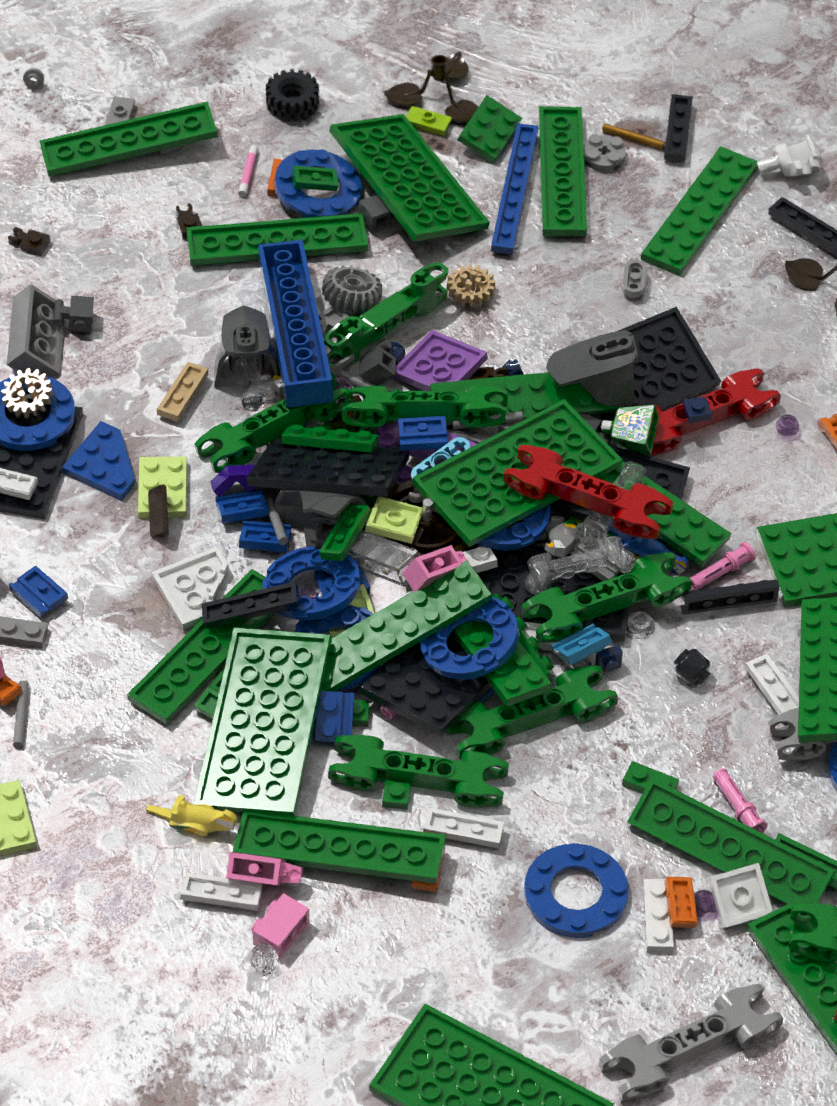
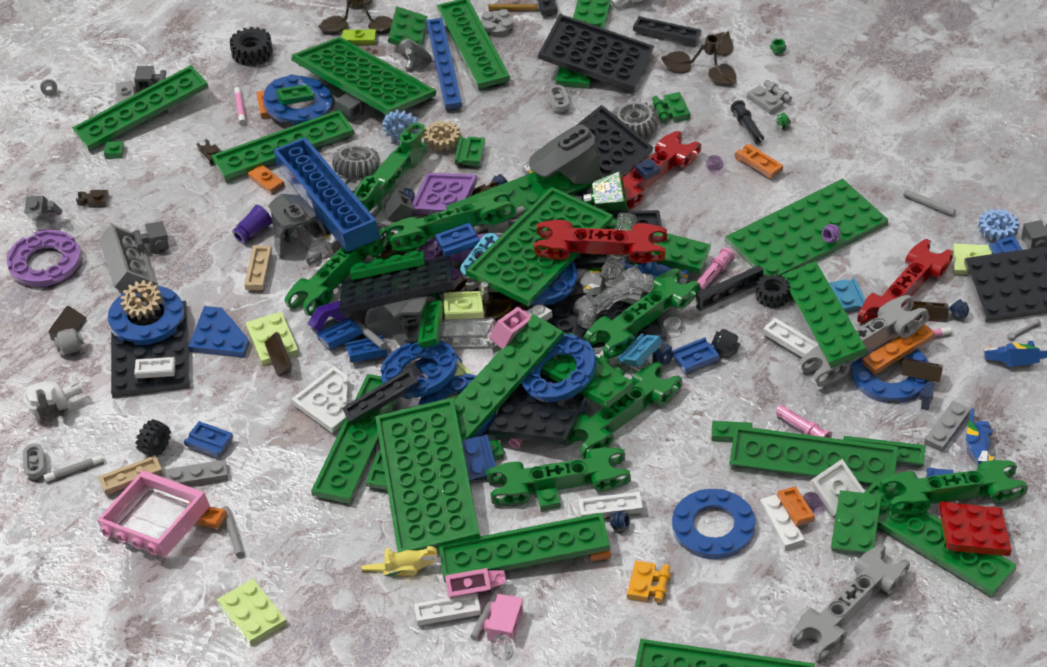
camera: 15 degrees left, 5 degrees down
none -> green plate [104,141,125,158]
none -> dark grey brick [134,66,167,92]
none -> dark purple plant [232,205,272,244]
none -> orange plate [248,165,285,194]
none -> light blue gear [382,110,420,143]
none -> light grey shield [398,39,432,70]
none -> green plate [454,136,486,166]
none -> light grey bar [470,586,503,640]
none -> black plate [537,14,654,92]
none -> dark blue plate [609,511,630,531]
none -> light grey gear [613,100,658,139]
none -> light orange plate [627,560,671,603]
none -> green plate [652,92,690,123]
none -> blue plate [672,337,719,374]
none -> black tyre [756,274,790,308]
none -> green plate [831,490,882,554]

